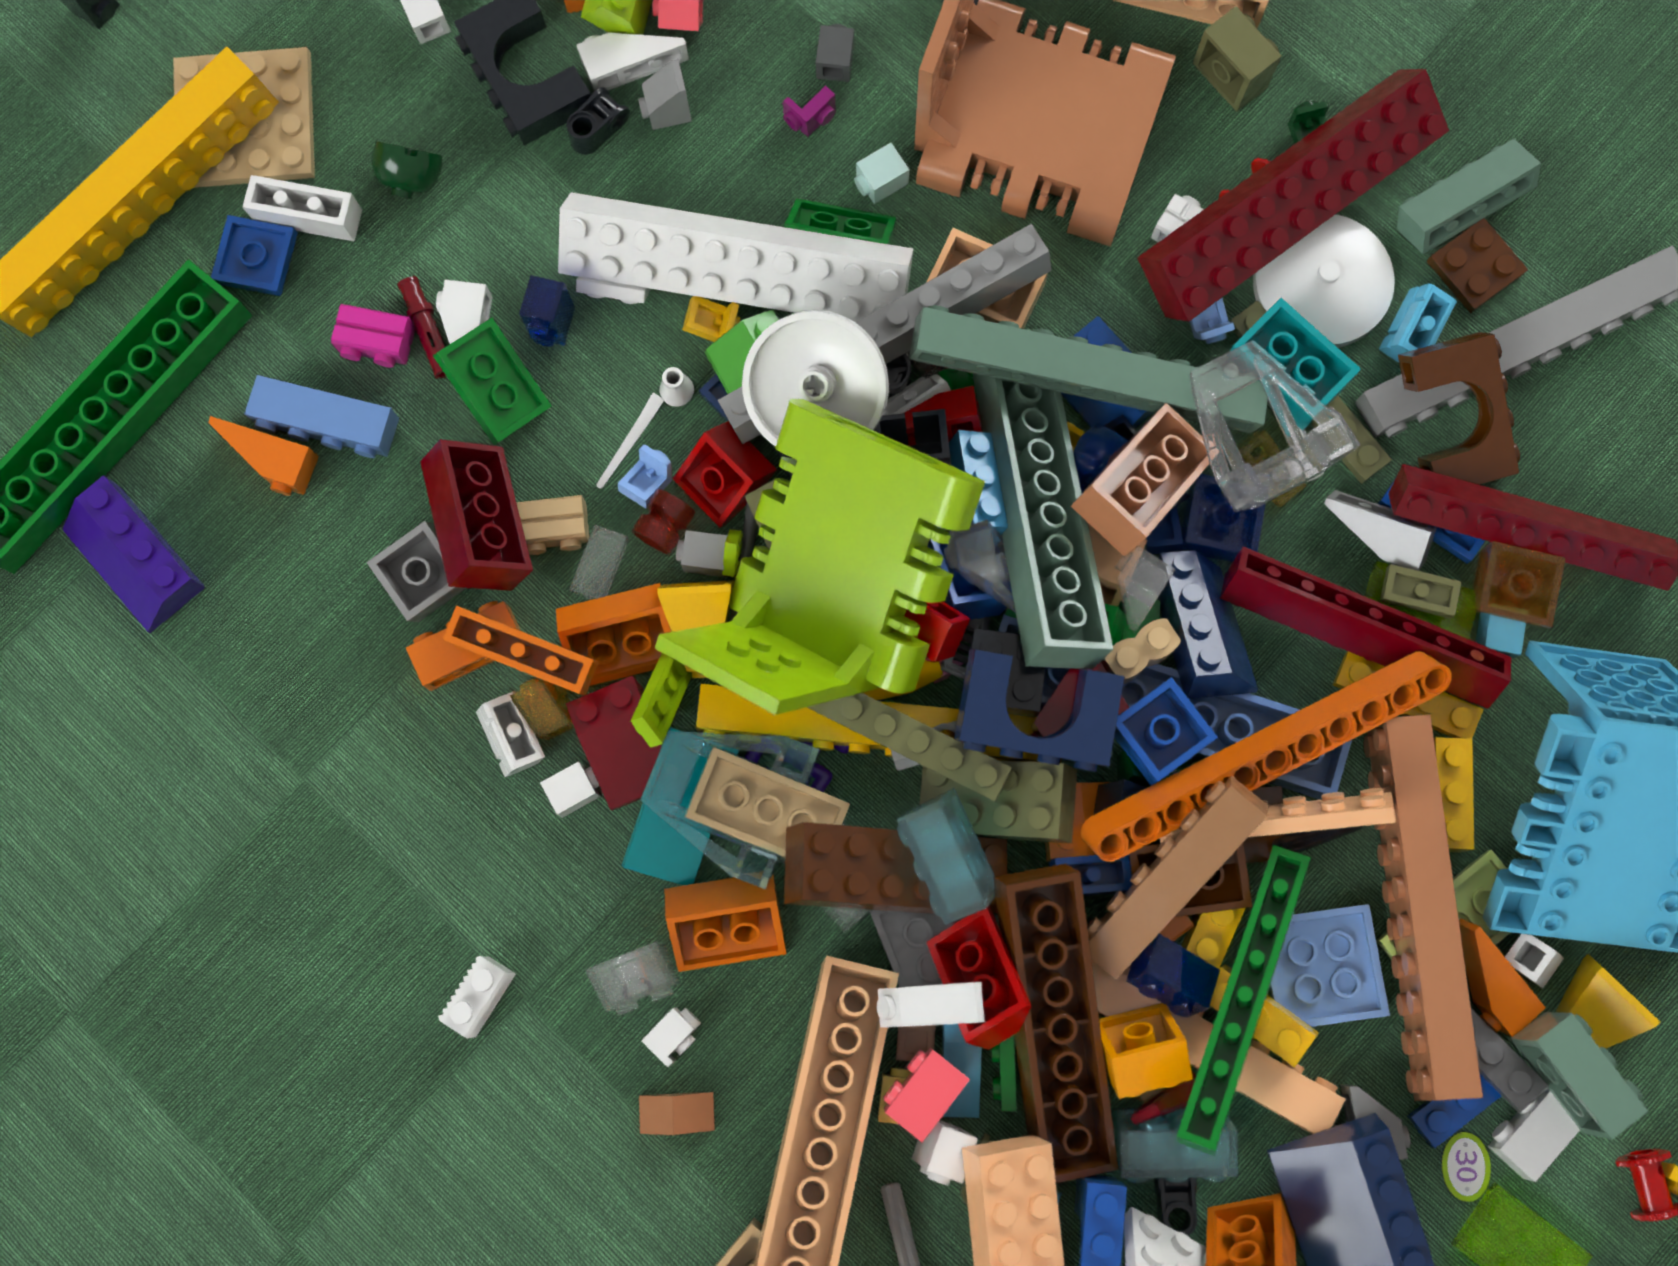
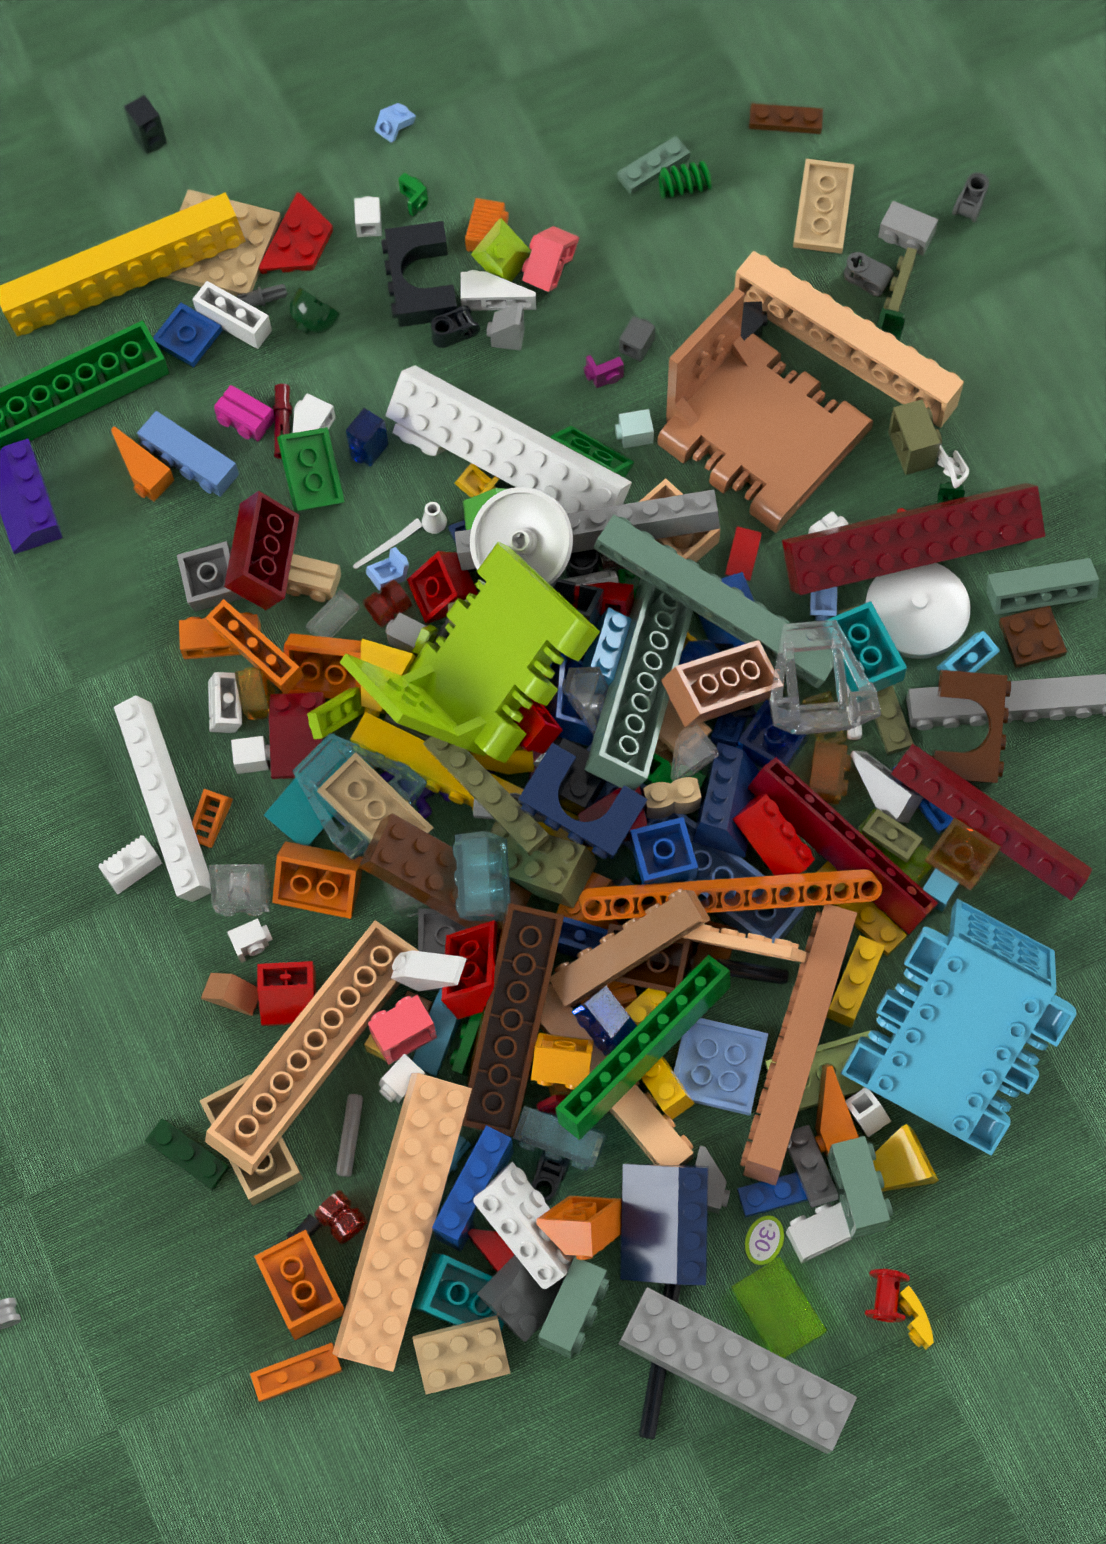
camera: 20 degrees right, 10 degrees down
none -> white brick [114,695,215,902]
none -> orange slope [192,789,233,848]
none -> dark grey axle [237,284,287,307]
none -> red slope [257,961,316,1026]
none -> red wing [258,192,333,274]
none -> red slope [724,526,762,582]
none -> red slope [733,794,815,875]
none -> clear orange brick [809,741,851,805]
none -> white piece [937,445,969,488]

